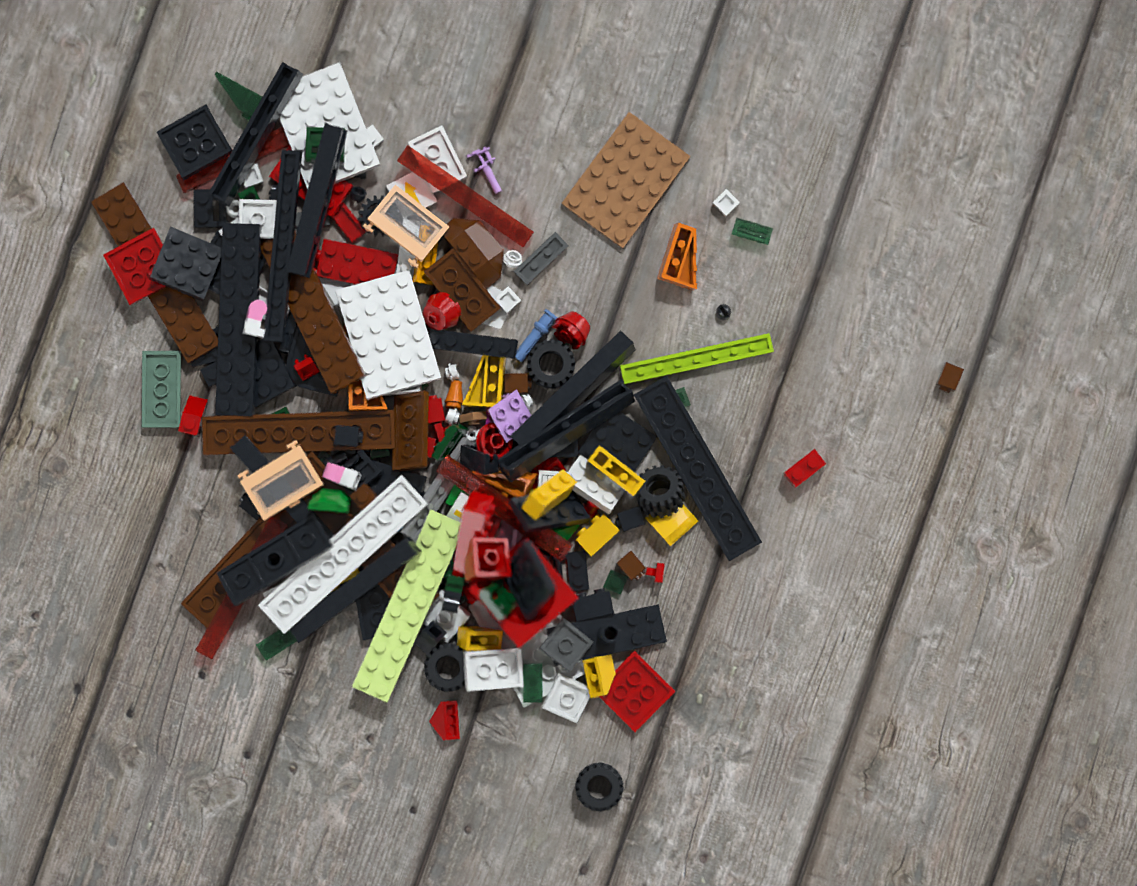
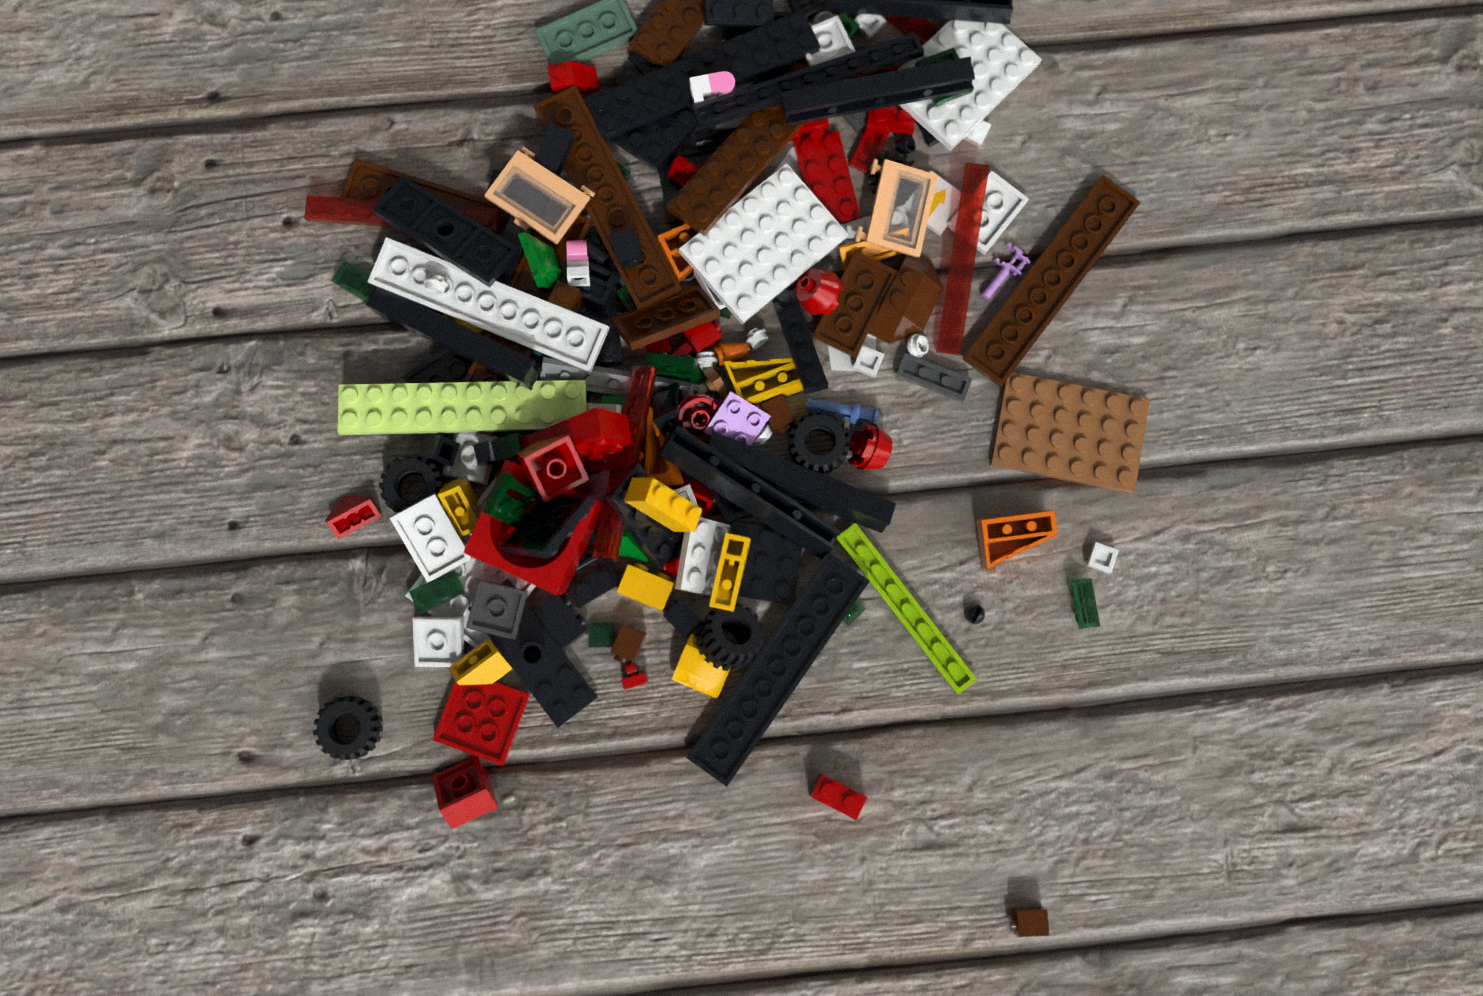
camera: 60 degrees right, 5 degrees down
none -> white plate [423,275,448,294]
none -> red slope [432,756,498,829]
none -> reddish brown plate [962,175,1141,388]

